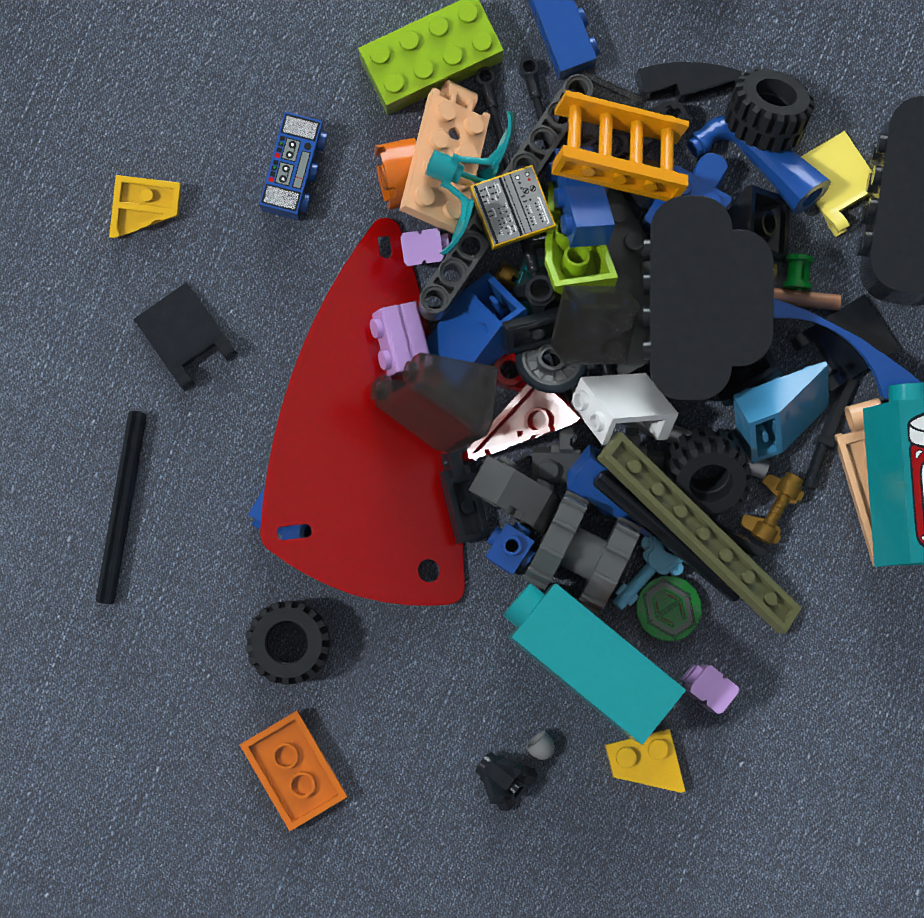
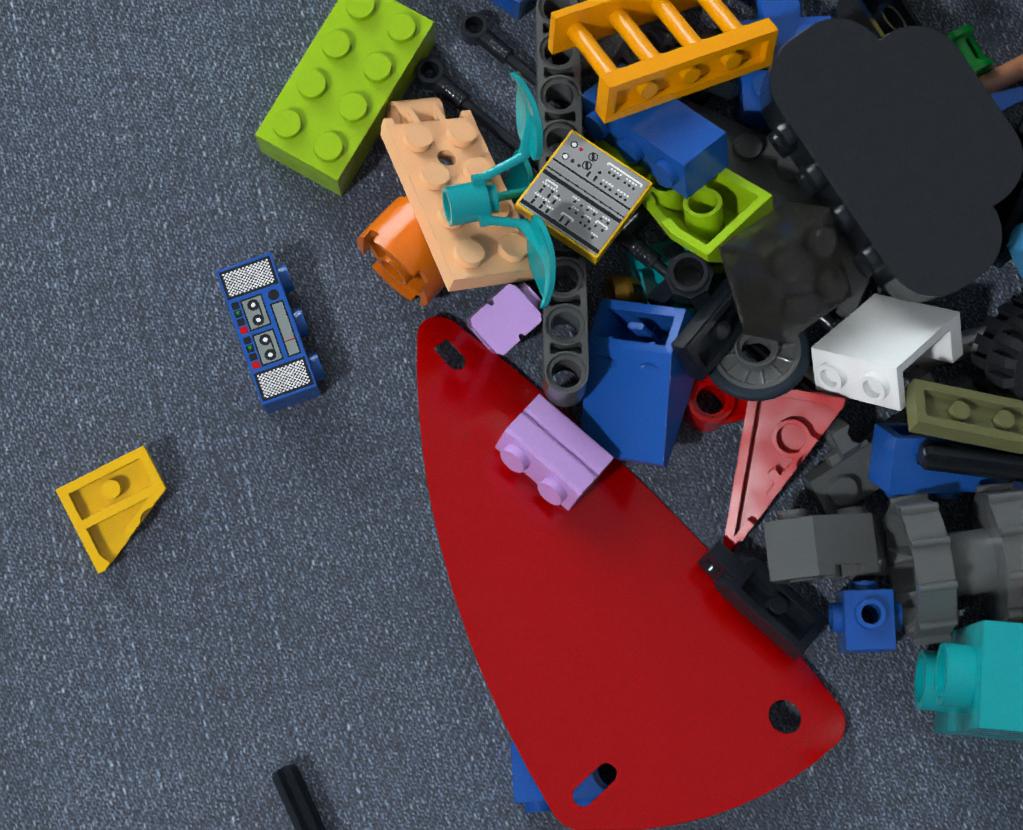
camera: 30 degrees left, 5 degrees down
black flag [133,282,238,391] -> none
clear smoke windscreen [371,352,498,452] -> none

